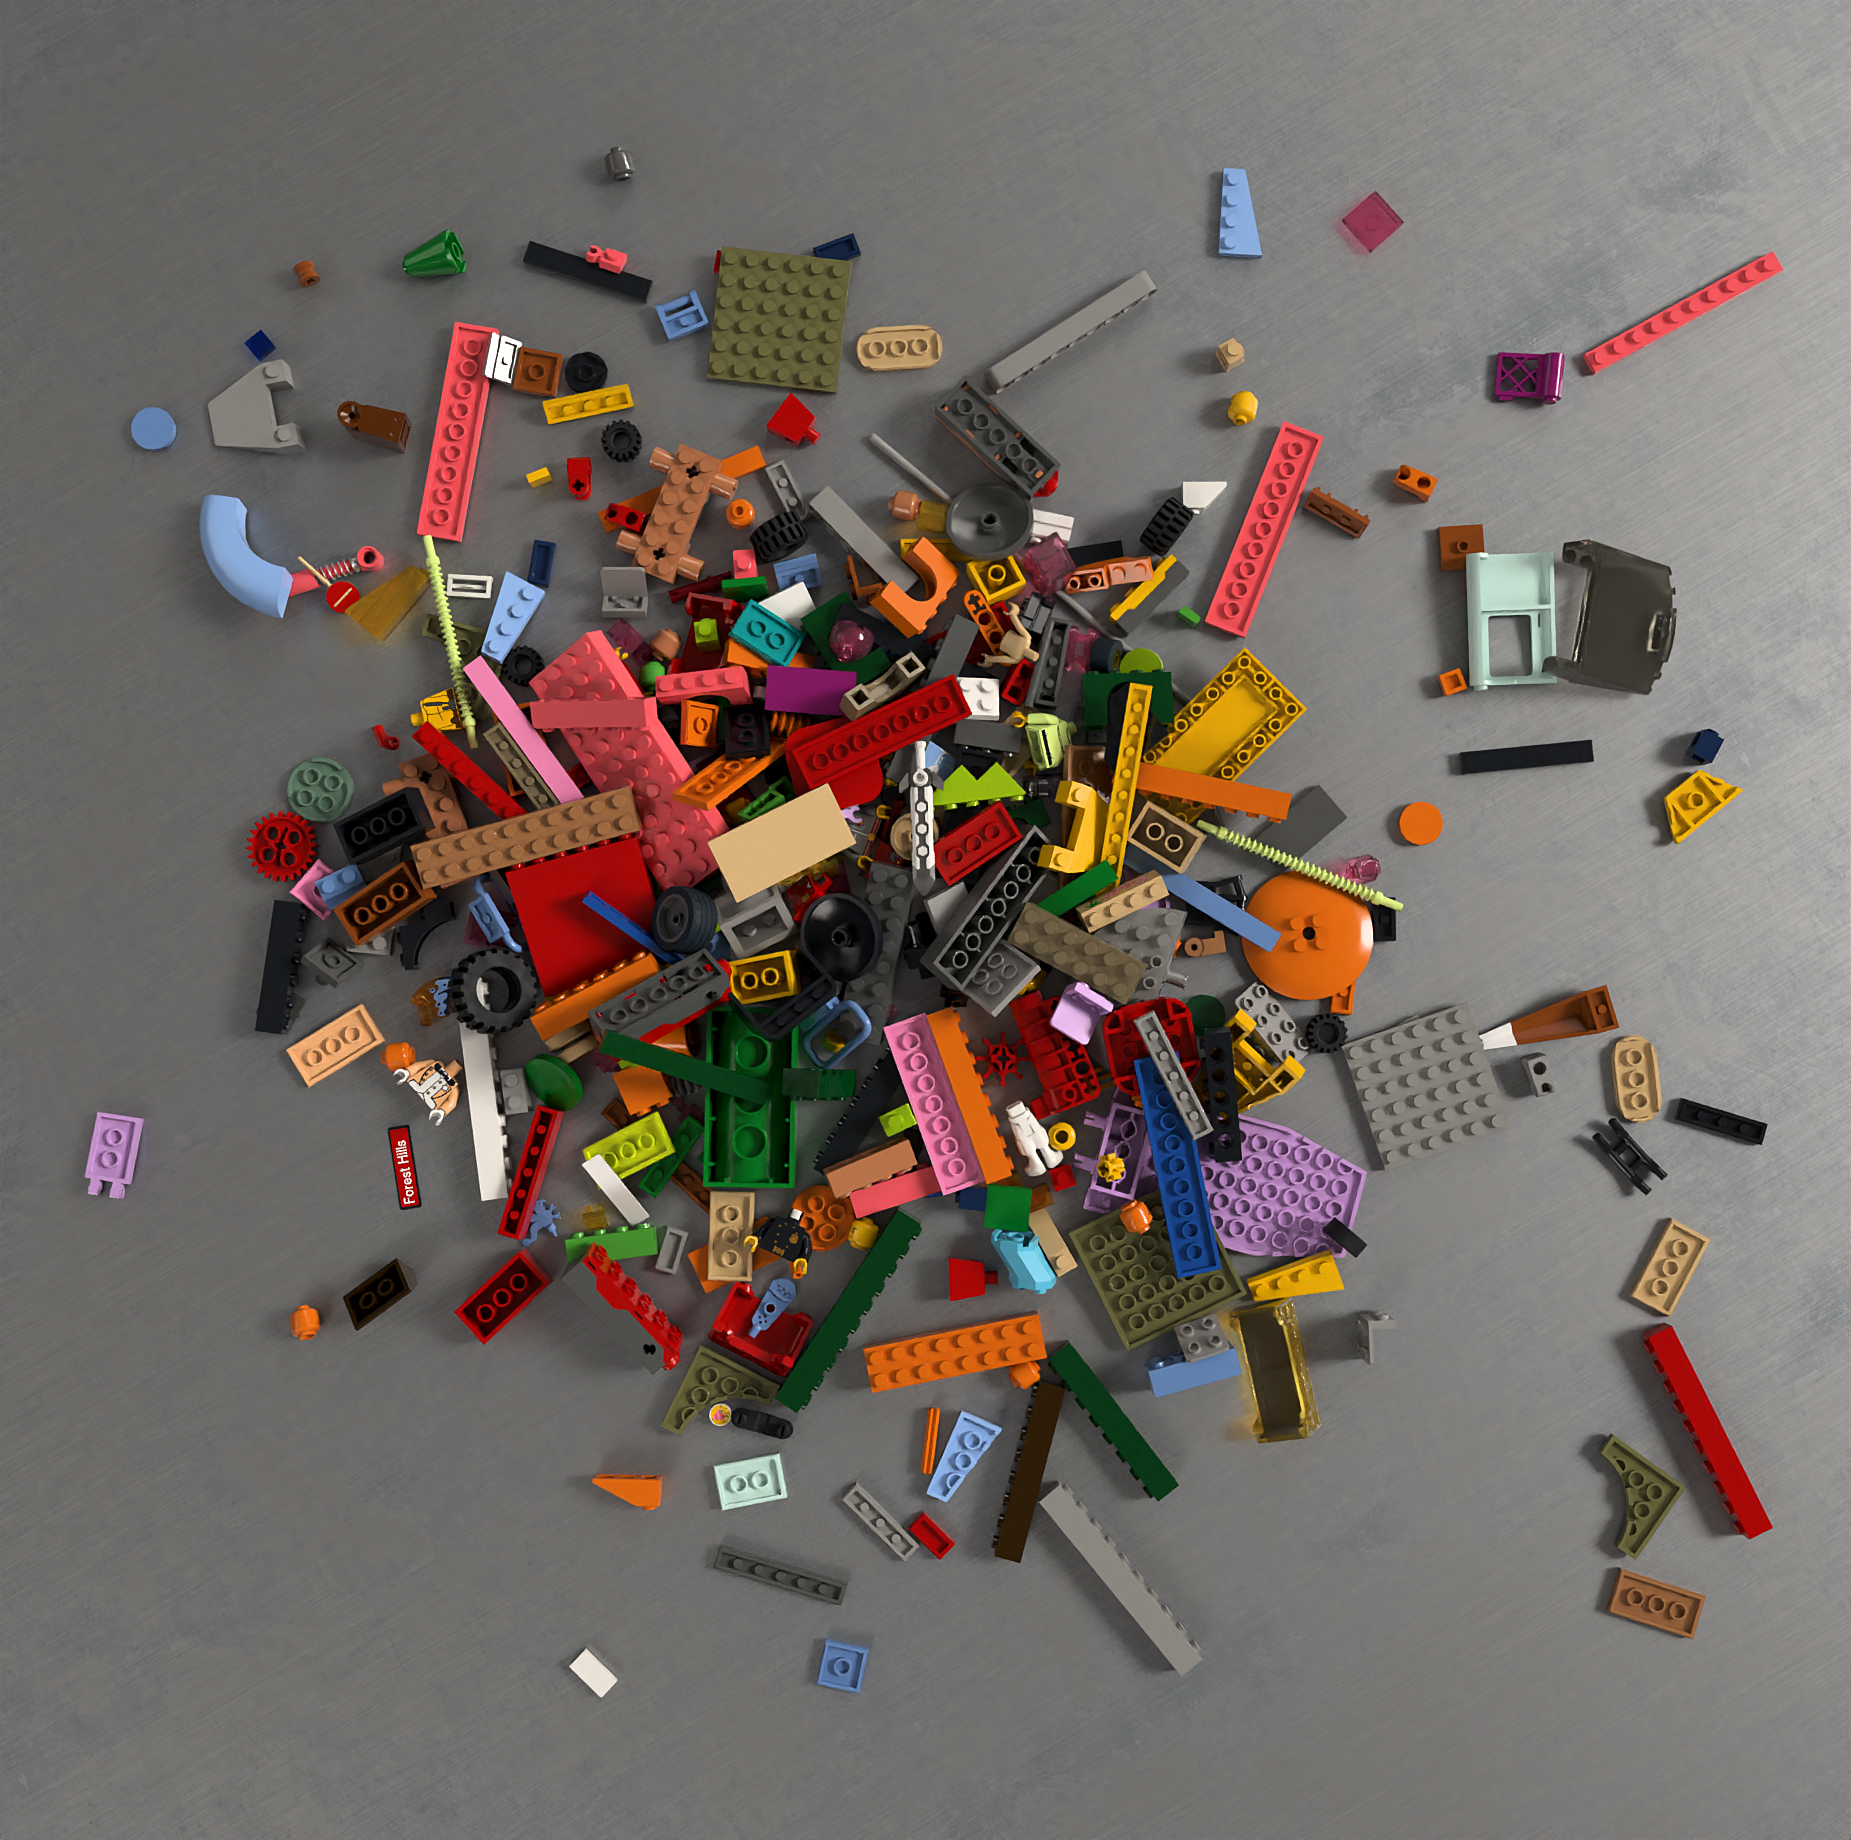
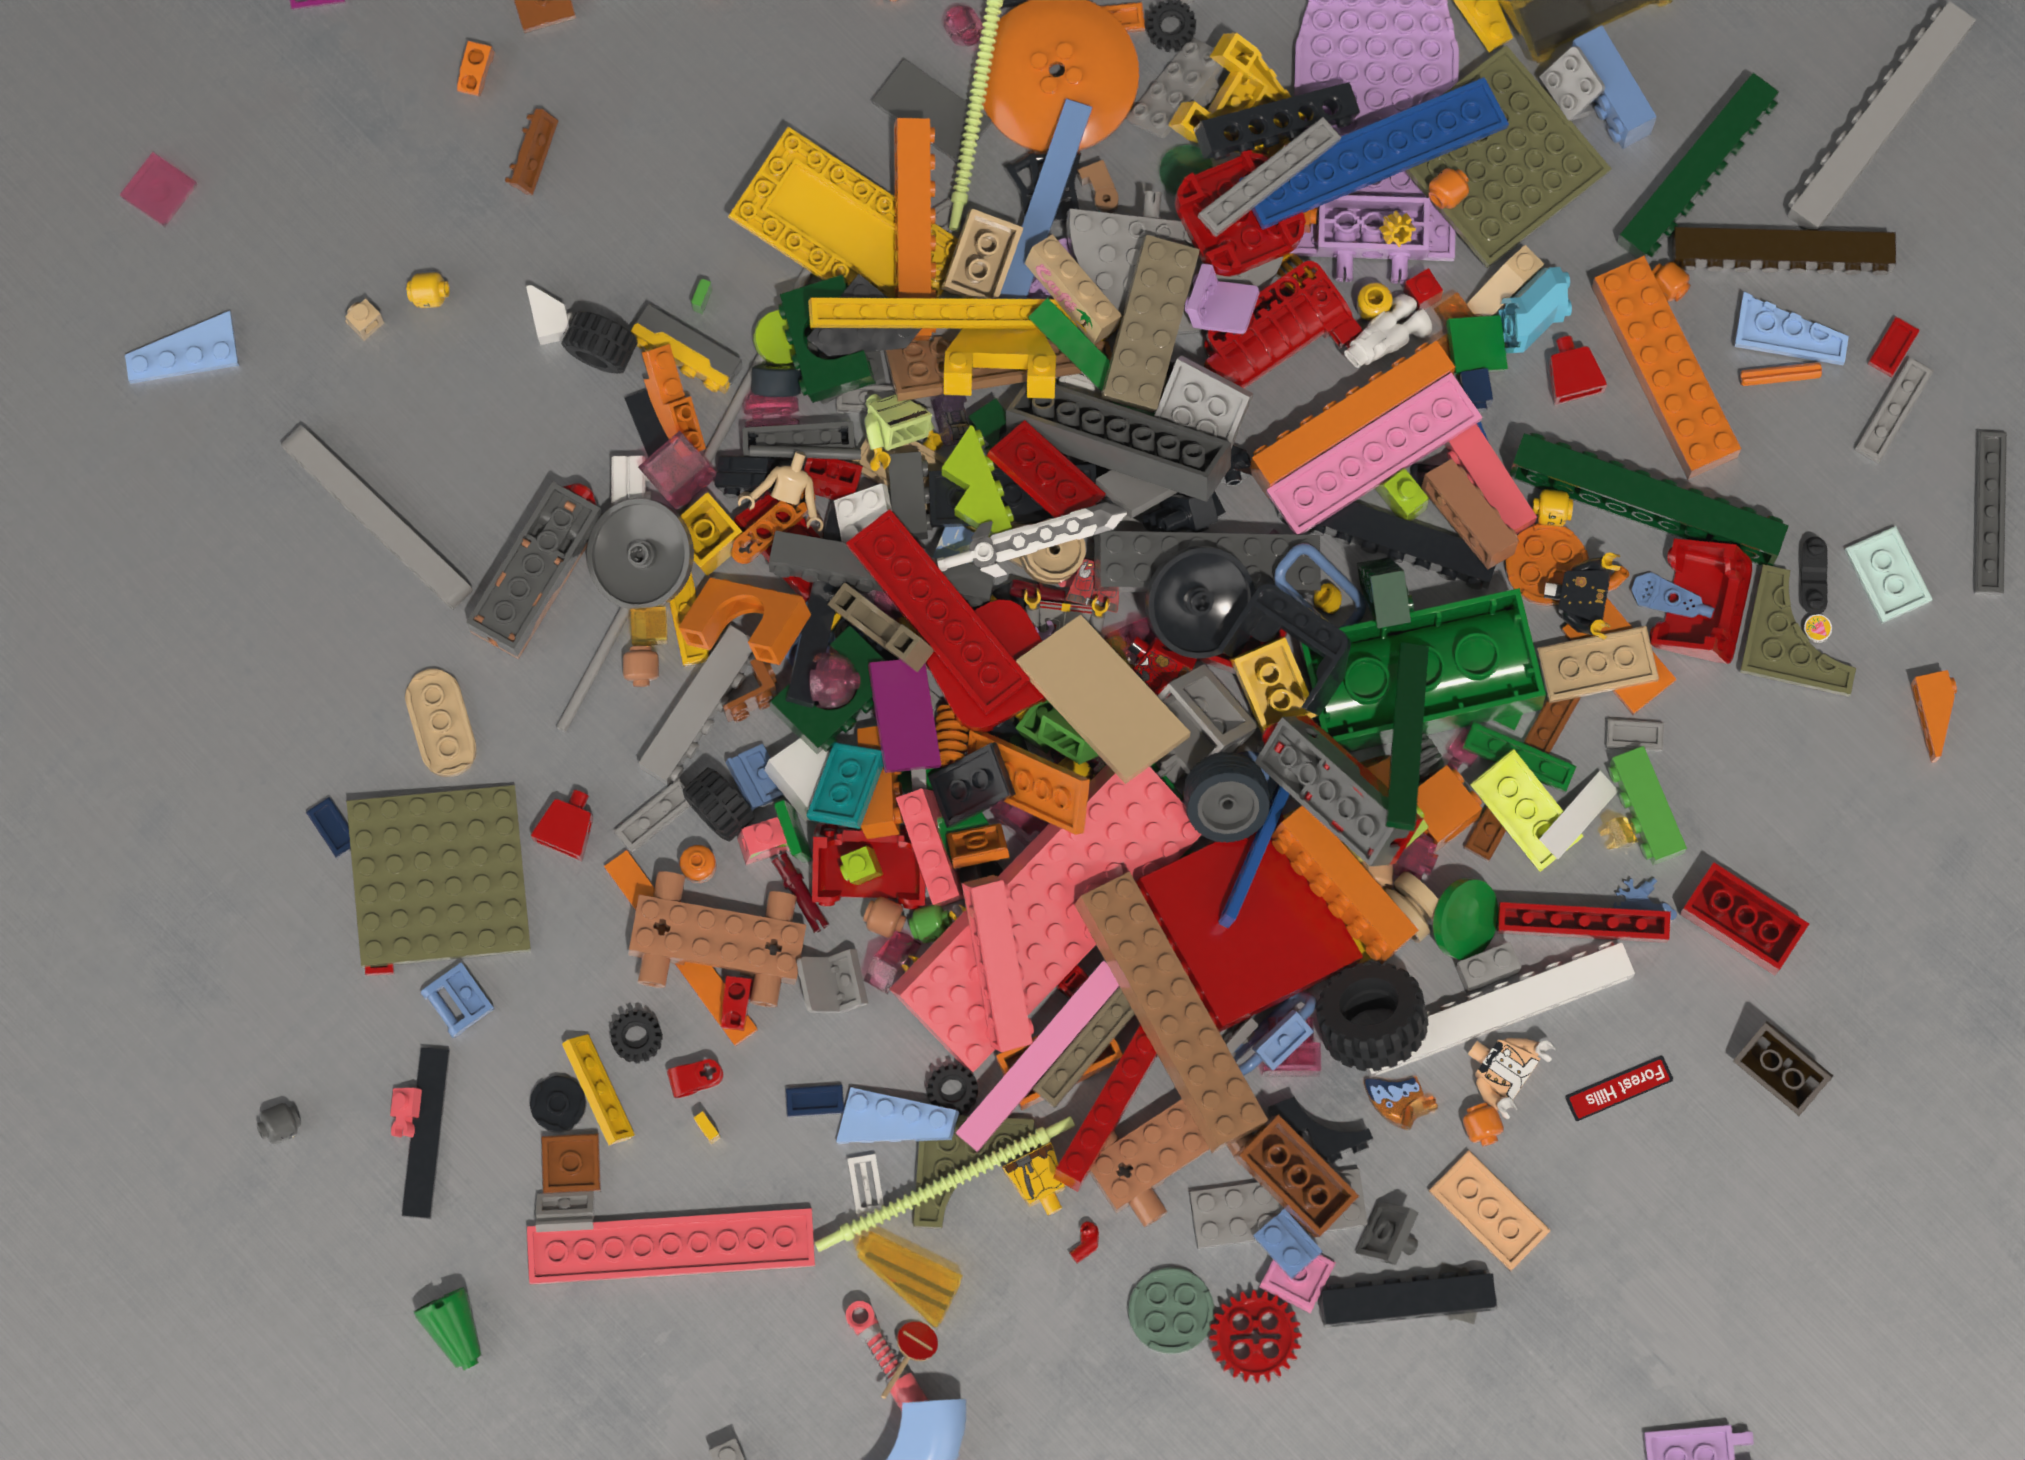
camera: 100 degrees left, 10 degrees down
orange head [289,1305,321,1340] -> none
black brick [333,787,436,865] -> none
reddish brown piece [337,401,412,454] -> none
piece [561,1241,683,1375] -> none
red gear [975,1031,1031,1087] -> none
coral plate [1204,421,1324,639] -> none

